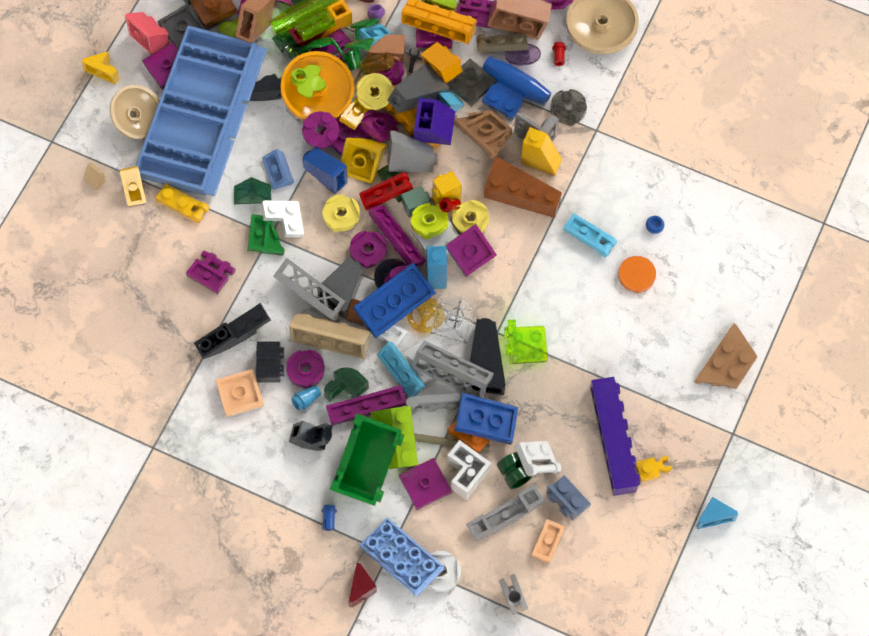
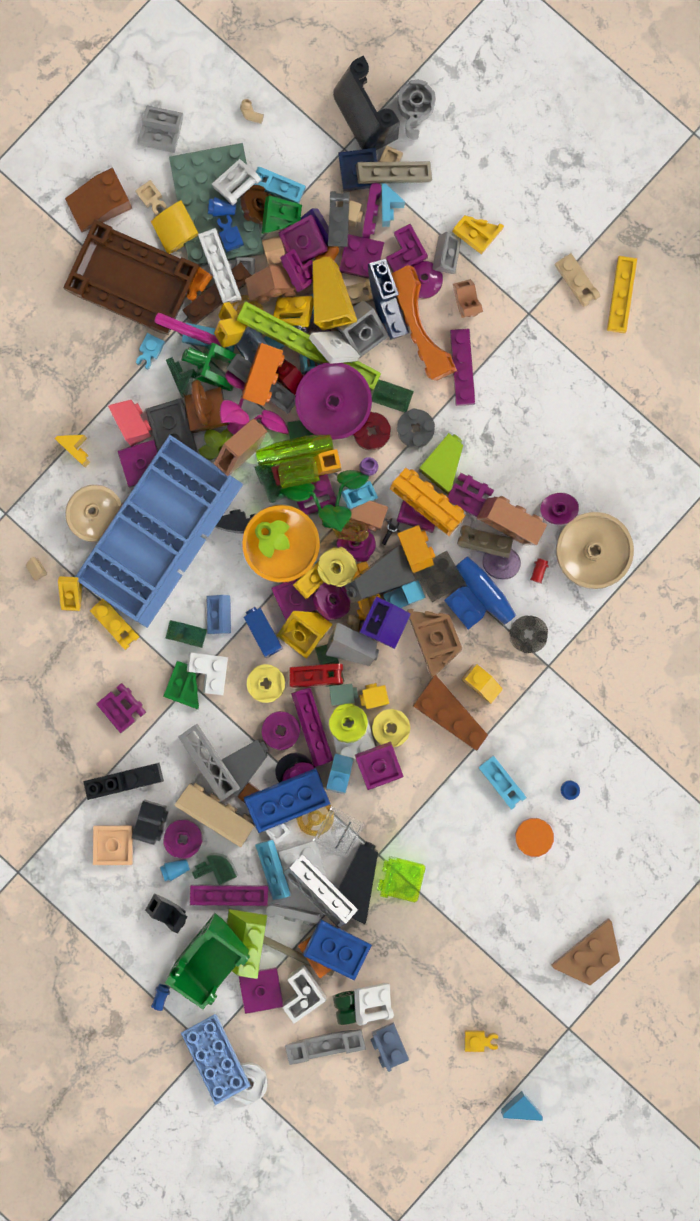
camera: 15 degrees right, 20 degrees up
magenta plate [302,111,339,149] -> none
dark red slope [349,563,377,607] -> none
red pin [439,198,461,213] -> none
light grey head [499,574,528,615] -> none
light grey bracket [514,112,559,141] -> none
light nougat plate [531,519,565,564] -> none
dark purple brick [590,377,641,496] -> none

